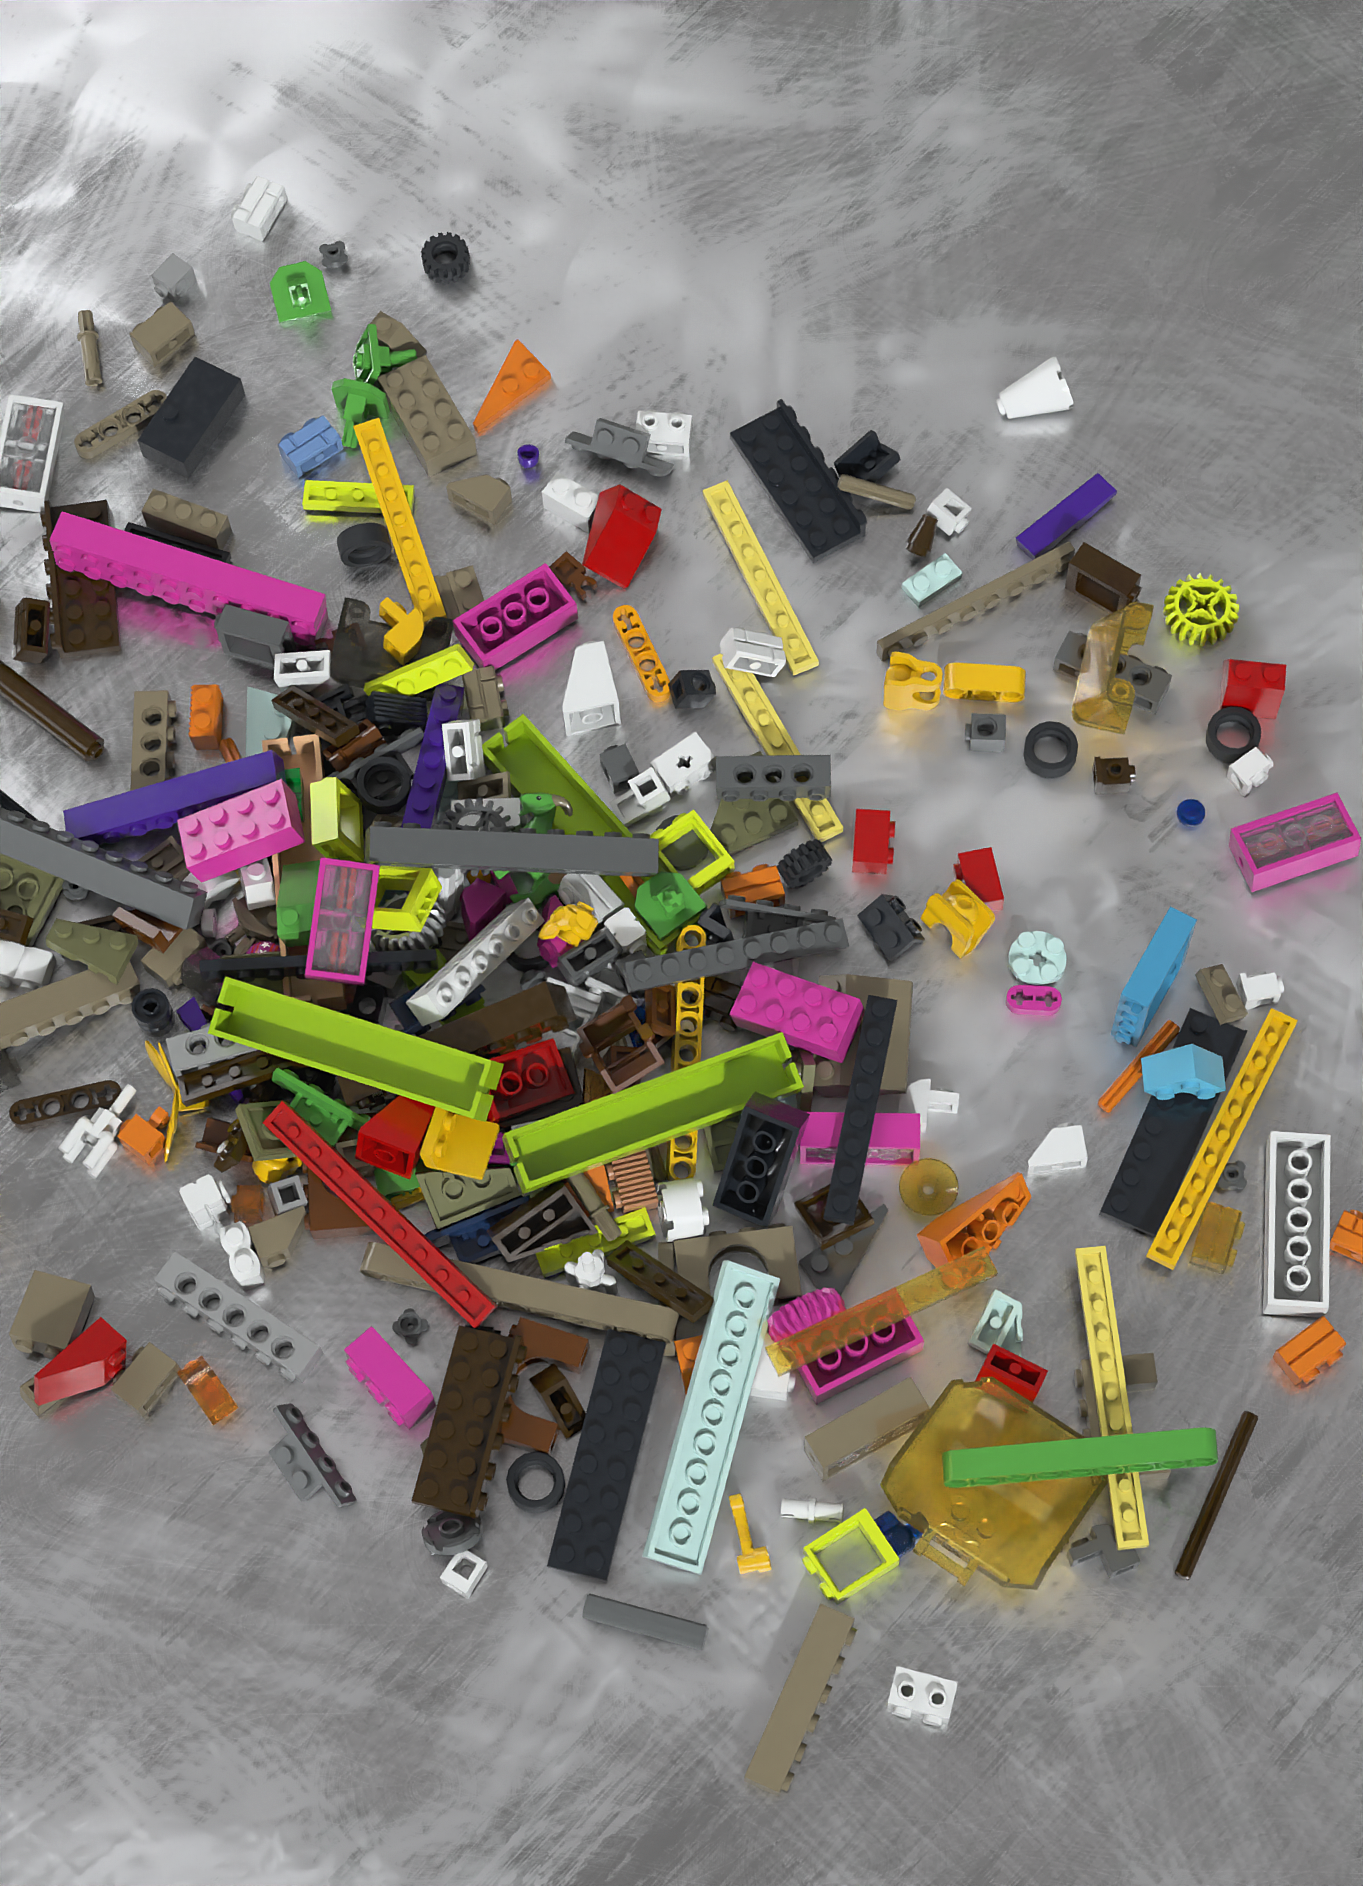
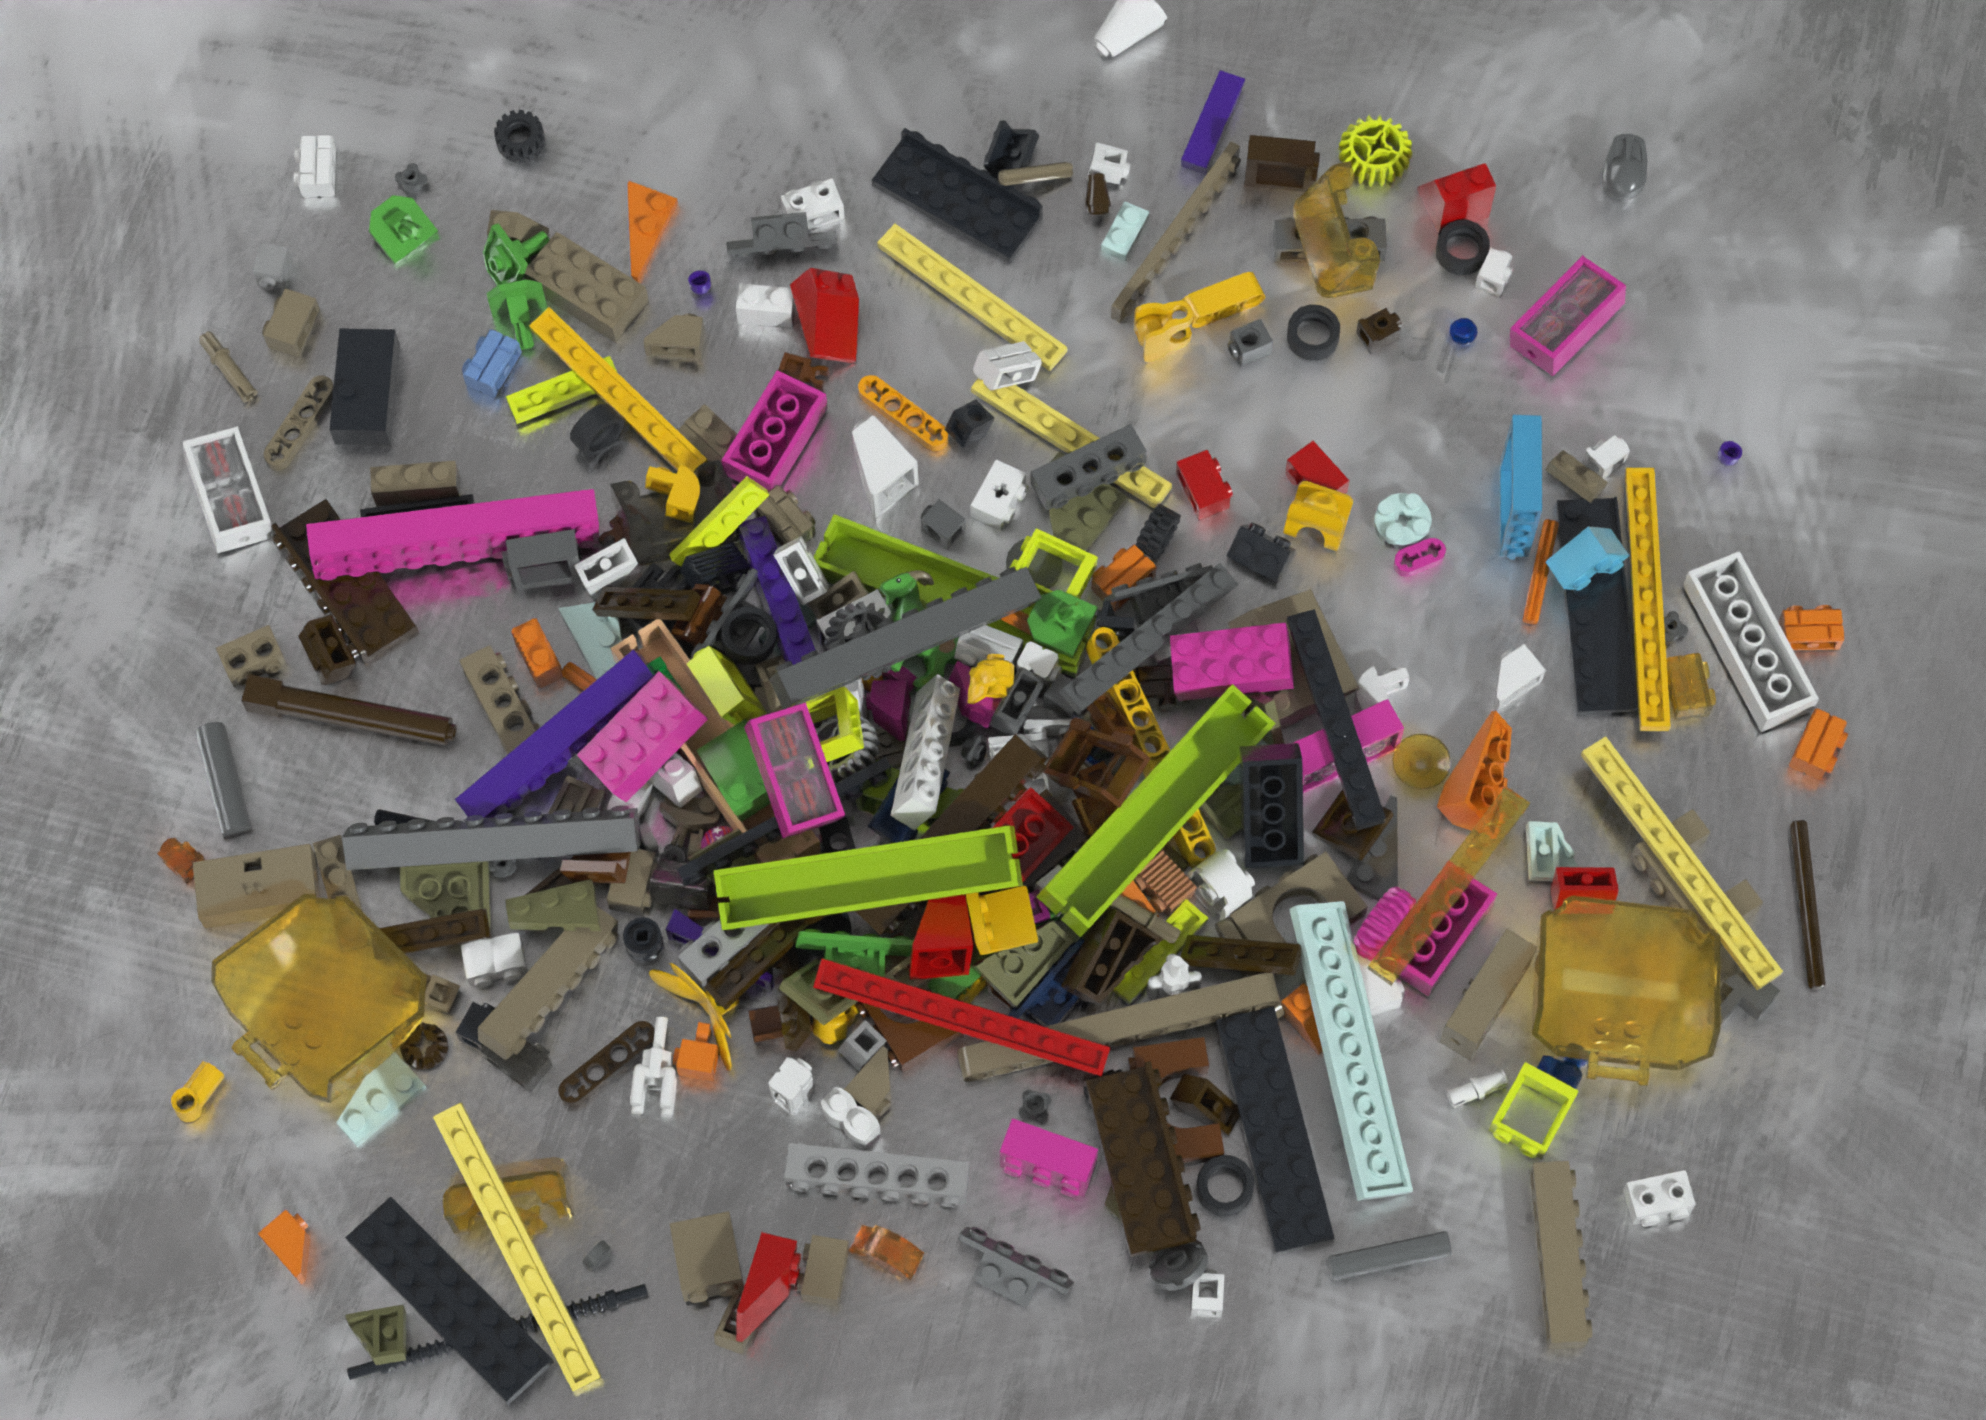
camera: 30 degrees left, 0 degrees up
clear orange brick [231,1185,266,1224] -> none
white brick [609,767,670,828] -> none
yellow brick [729,1493,772,1574] -> none
bright green beam [942,1427,1218,1488] -> none

